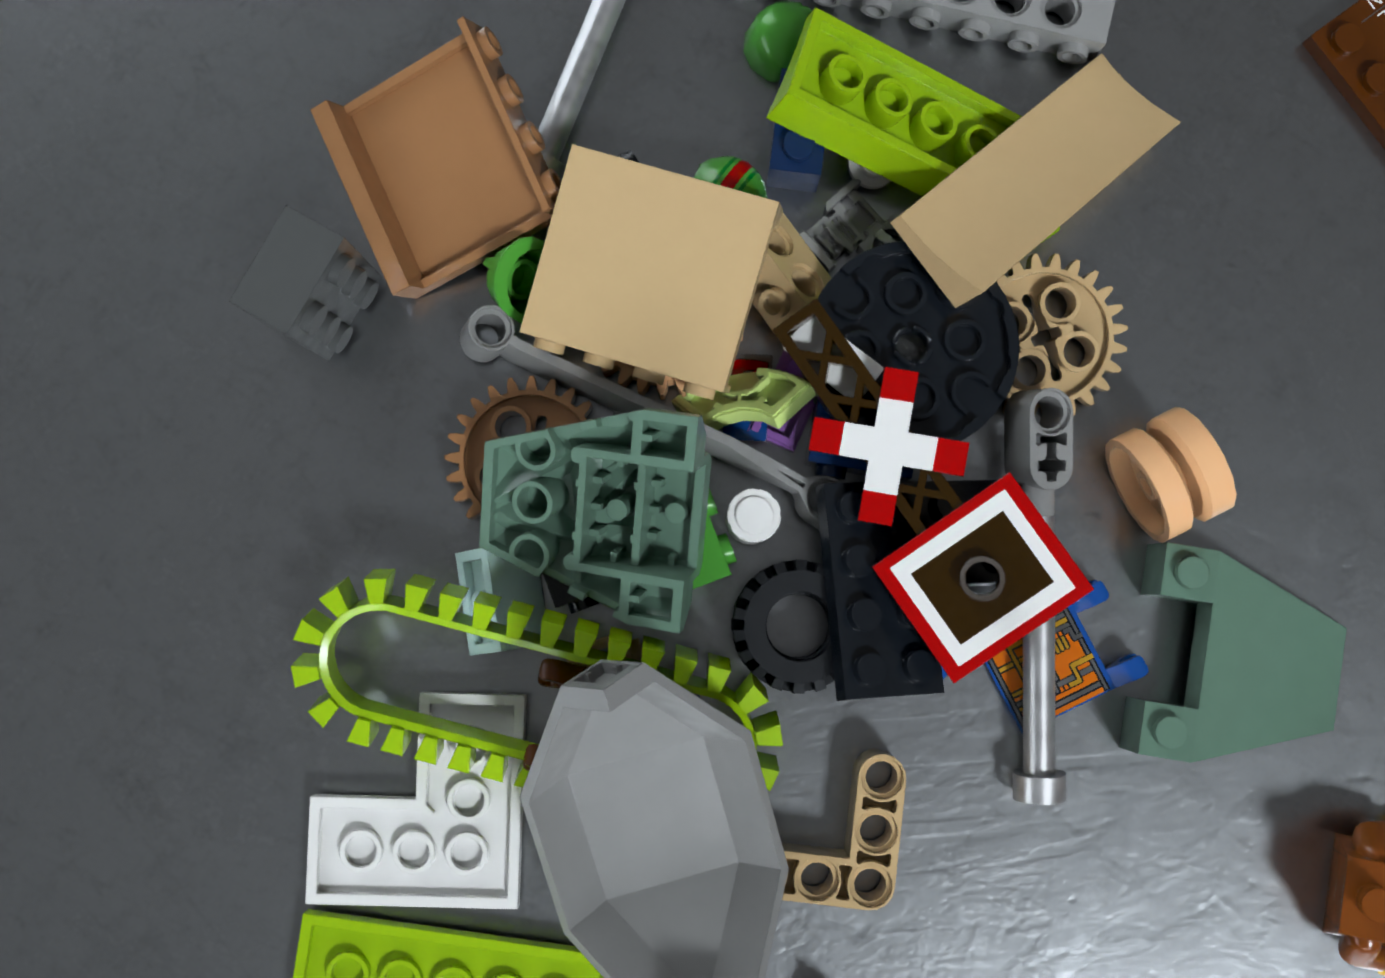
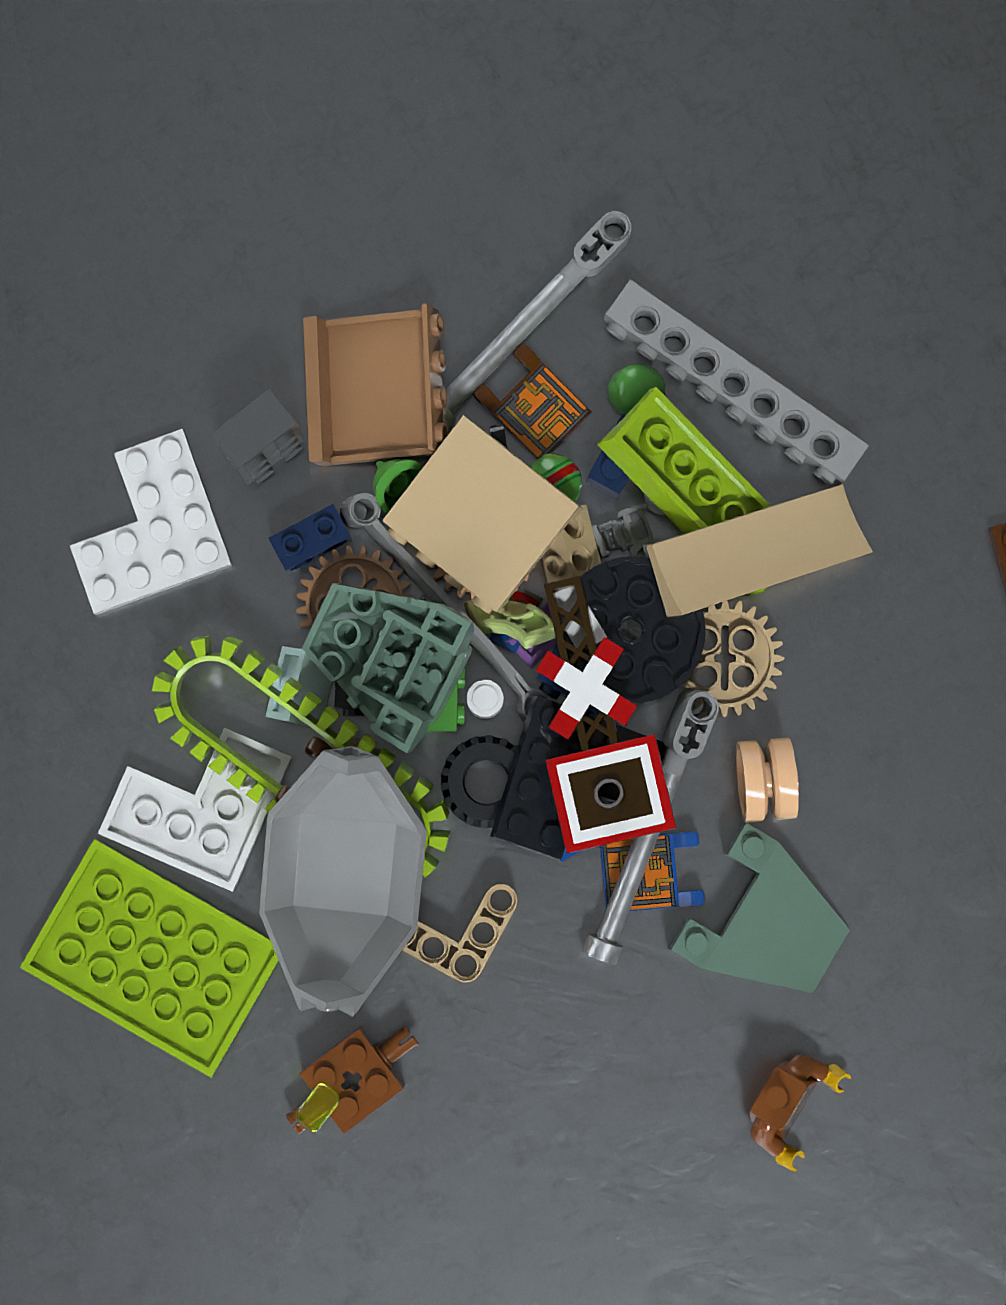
camera: 20 degrees right, 0 degrees up
none -> white plate [70,429,232,615]
none -> dark blue brick [268,504,352,575]
none -> flag [473,344,592,460]

